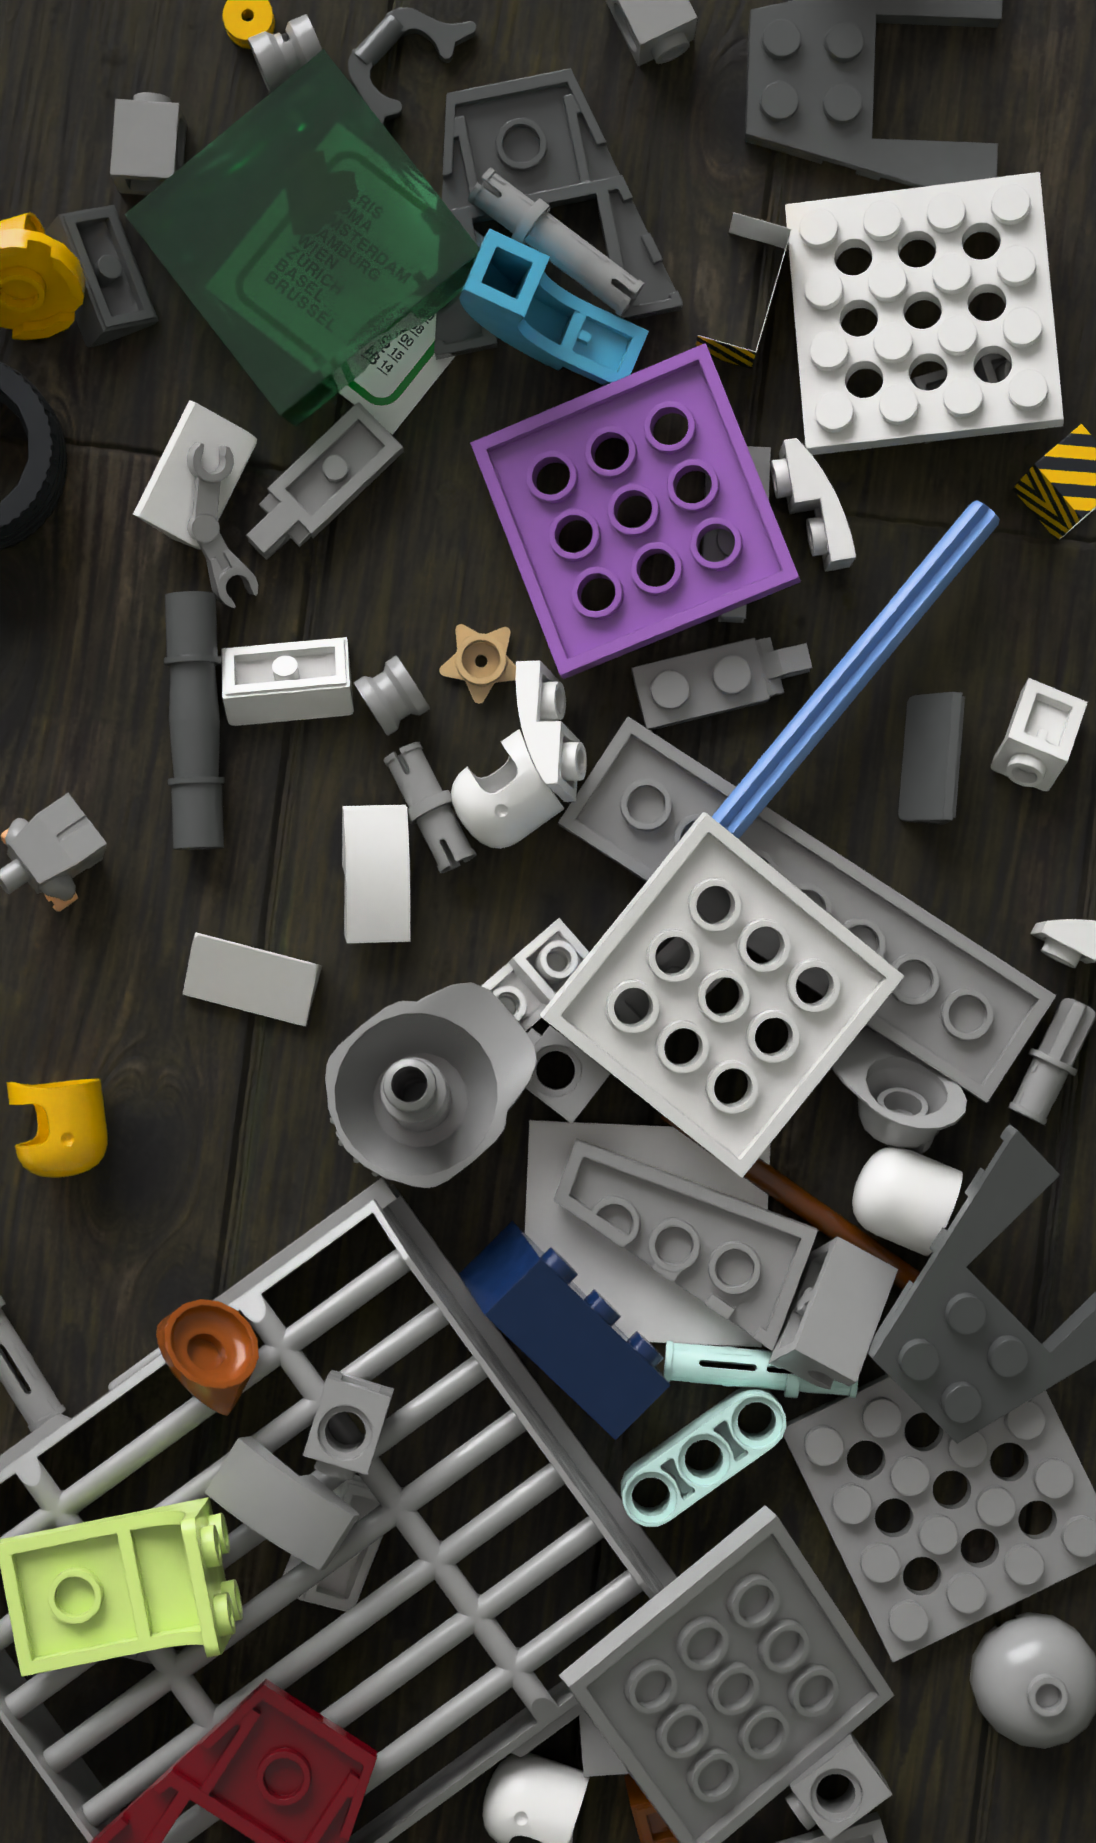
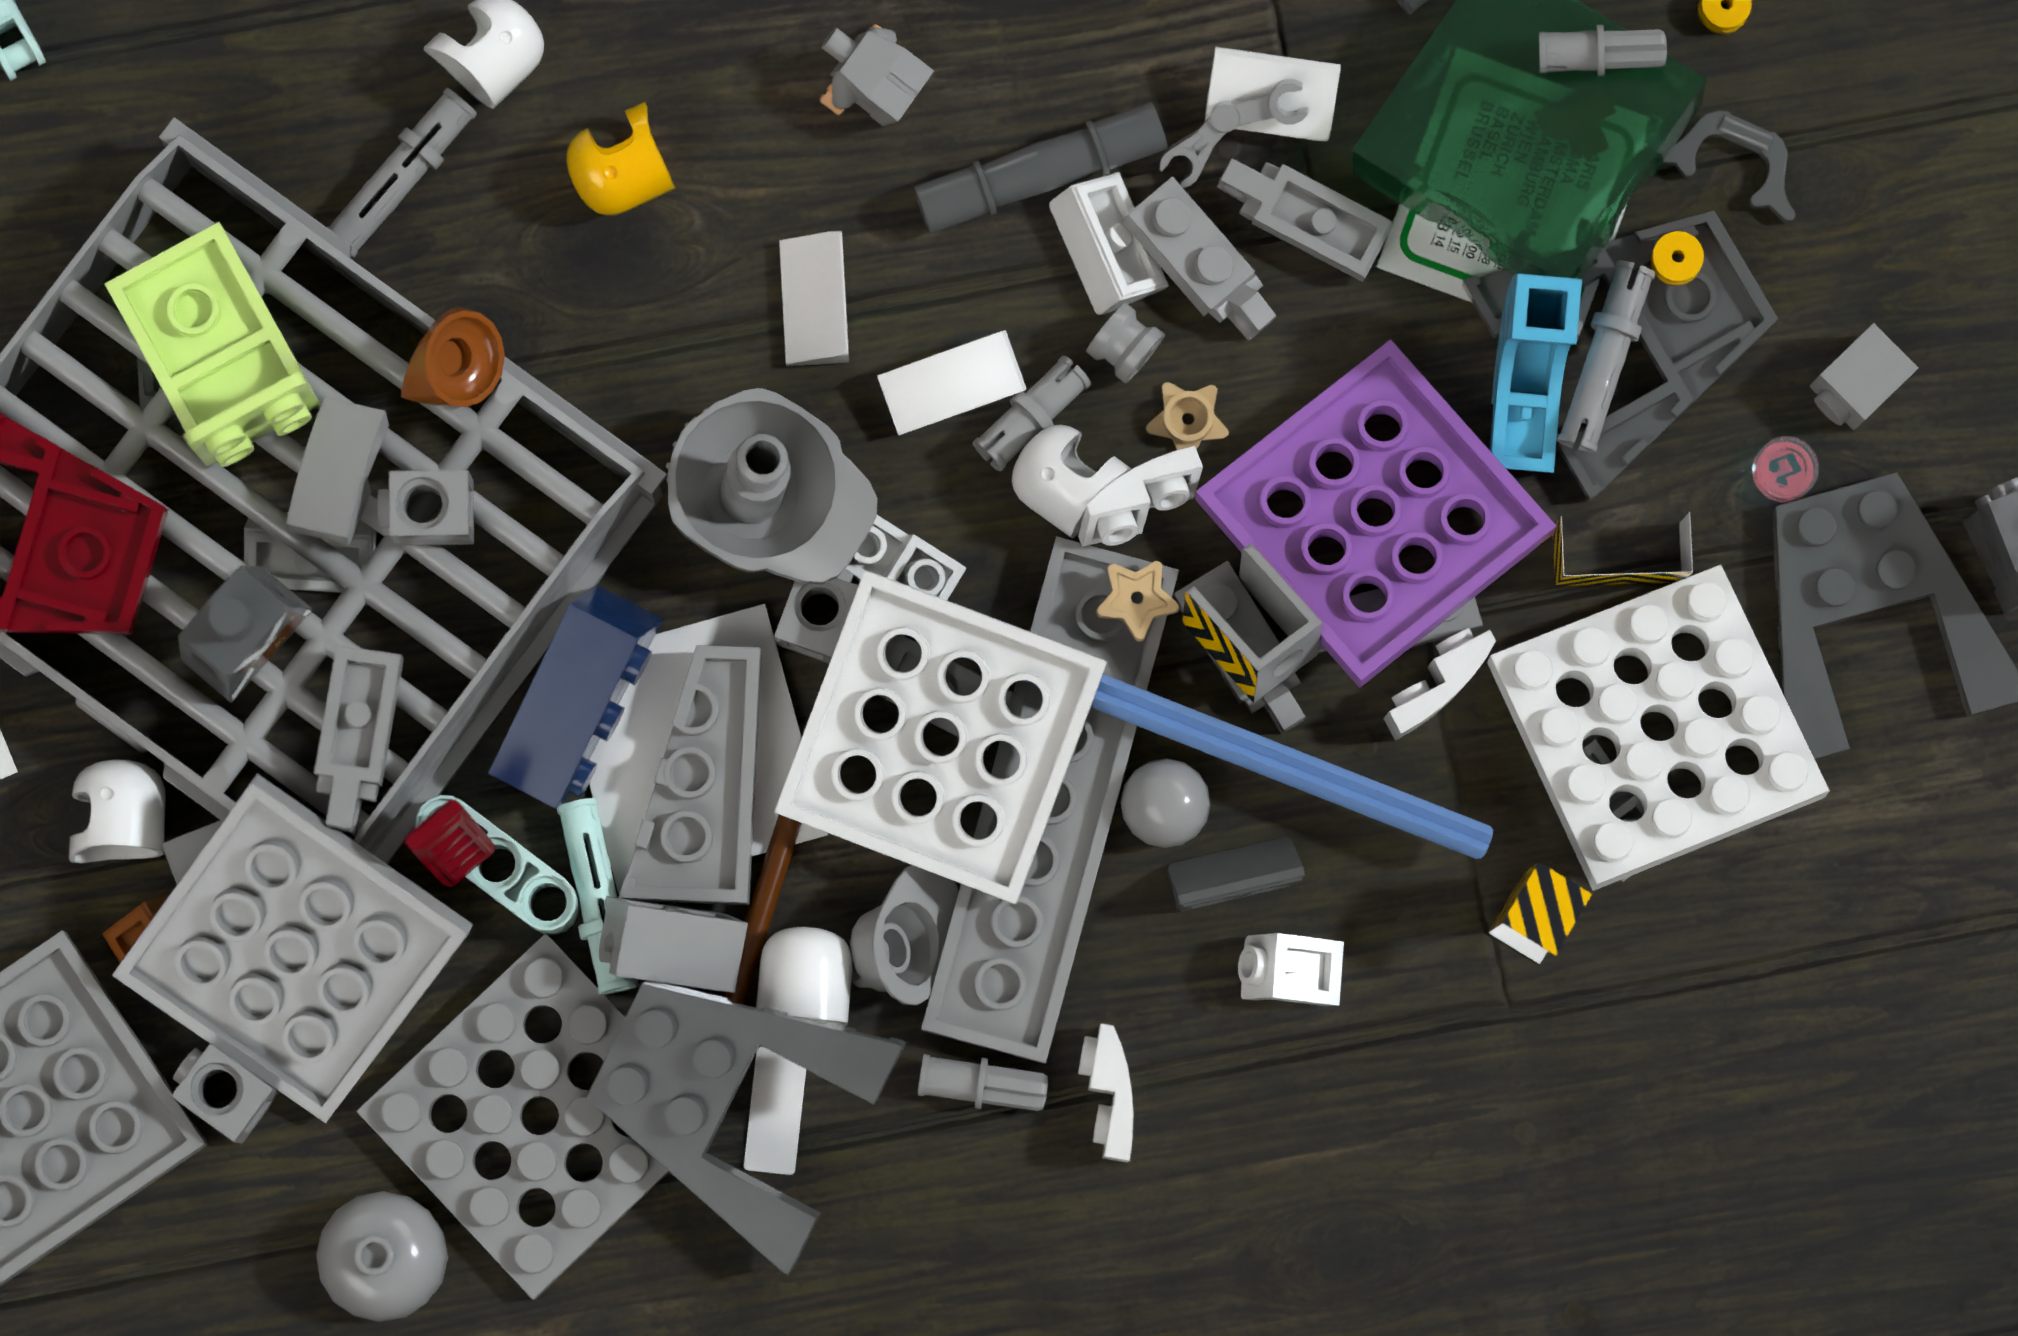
camera: 70 degrees right, 5 degrees down
light grey wheel [247,14,331,99] -> none
none -> dark grey torso [178,565,313,703]
none -> light grey hinge [314,645,403,833]
none -> dark red slope [404,799,495,887]
none -> white sticker [744,1047,806,1175]
none -> tan plate [1096,561,1179,642]
none -> light grey piece [1120,758,1211,848]
none -> light grey hinge [1121,176,1277,341]
none -> light grey piece [1182,544,1323,703]
none -> light grey axle [1539,25,1667,76]
none -> yellow piece [1651,231,1704,286]
none -> clear light blue tile [1752,436,1819,502]

